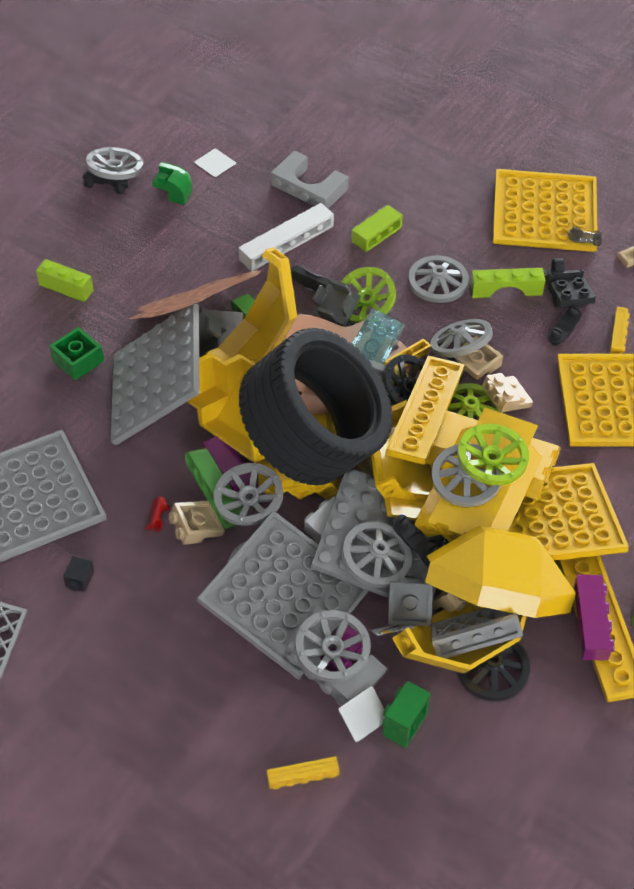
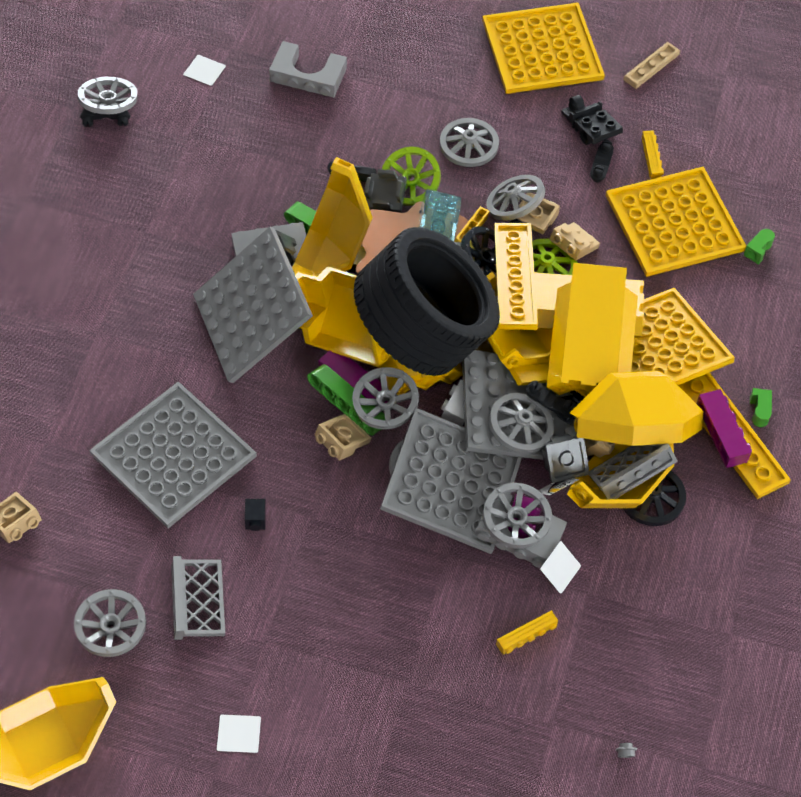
camera: 20 degrees left, 5 degrees up
lime brick [36,259,94,302] -> none
green brick [49,327,104,381] -> none
nougat piece [129,271,261,320] -> none
red piece [145,496,170,533] -> none
green brick [152,162,193,205] -> none
white brick [239,203,334,272] -> none
lime brick [352,205,403,253] -> none
green brick [382,681,431,748] -> none
light grey wheel [432,443,503,507] -> none
lime wheel [457,424,529,485] -> none
lime arch [470,268,545,298] -> none
clear smoke piece [568,226,602,246] -> none

